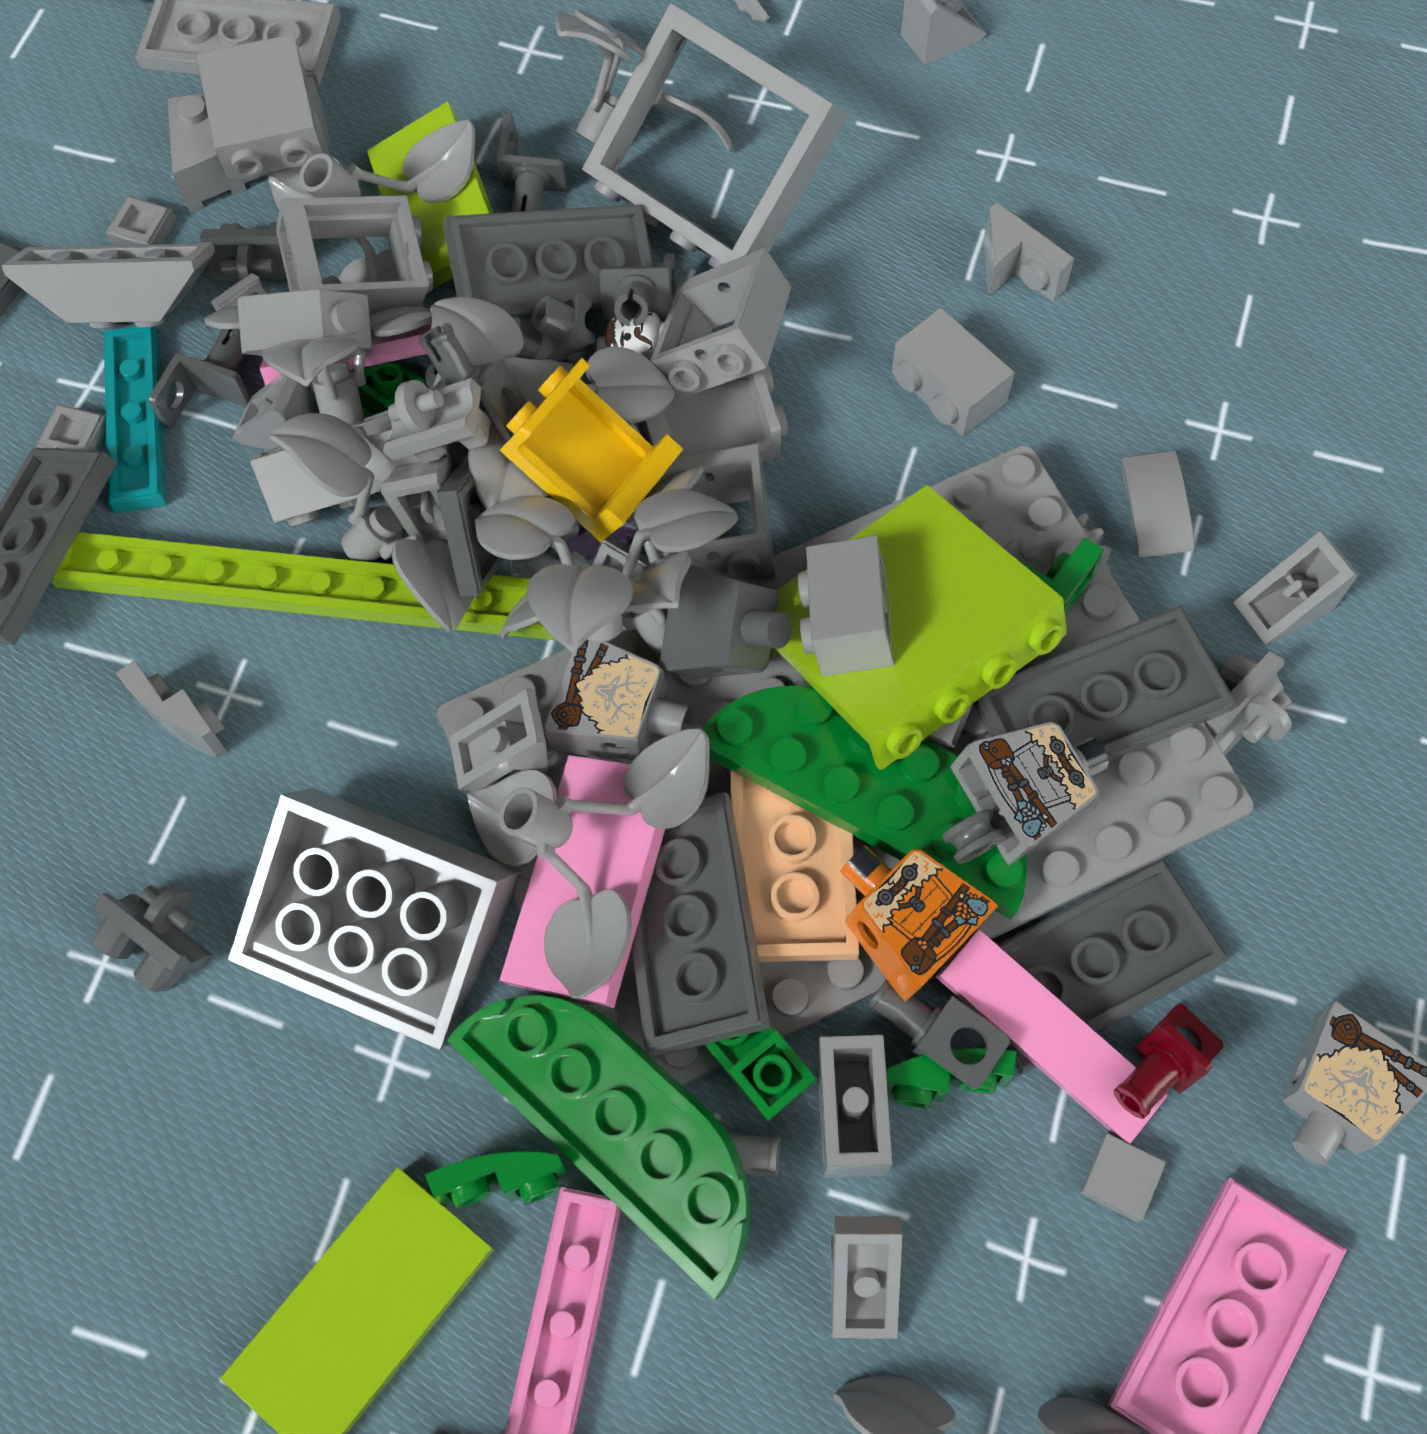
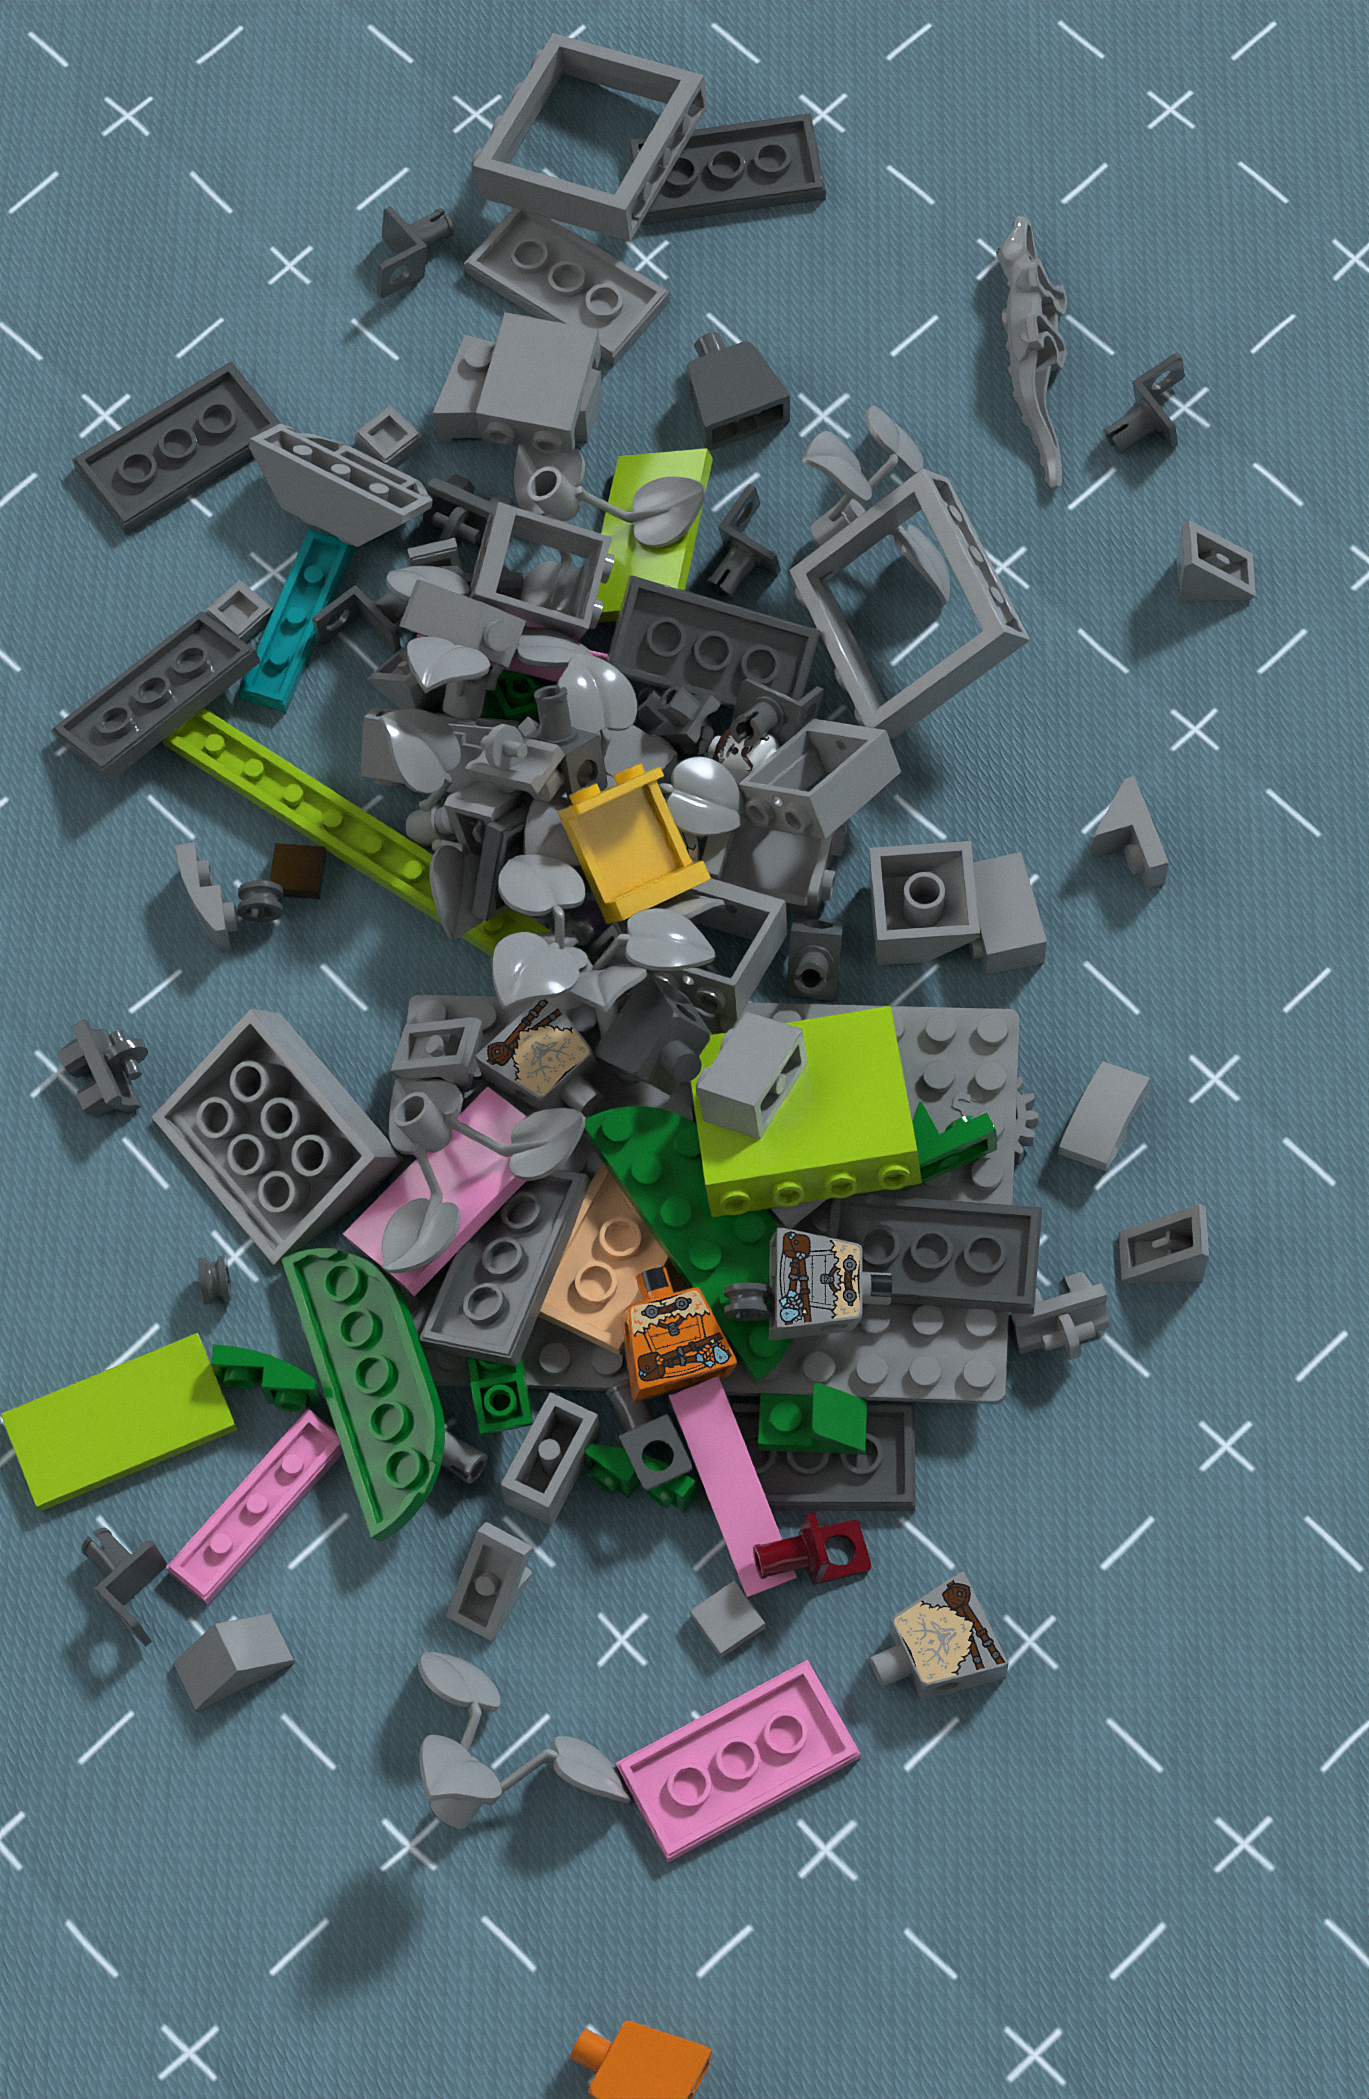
camera: 30 degrees right, 0 degrees up
none -> dark grey bush [198,1255,232,1305]
none -> dark grey bush [238,880,283,922]
none -> dark brown tile [270,843,327,899]
none -> dark grey bracket [377,206,454,298]
none -> dark grey torso [687,332,790,451]
none -> green slope [758,1383,867,1455]
none -> dark grey bracket [786,916,844,1001]
none -> light grey slope [869,841,980,966]

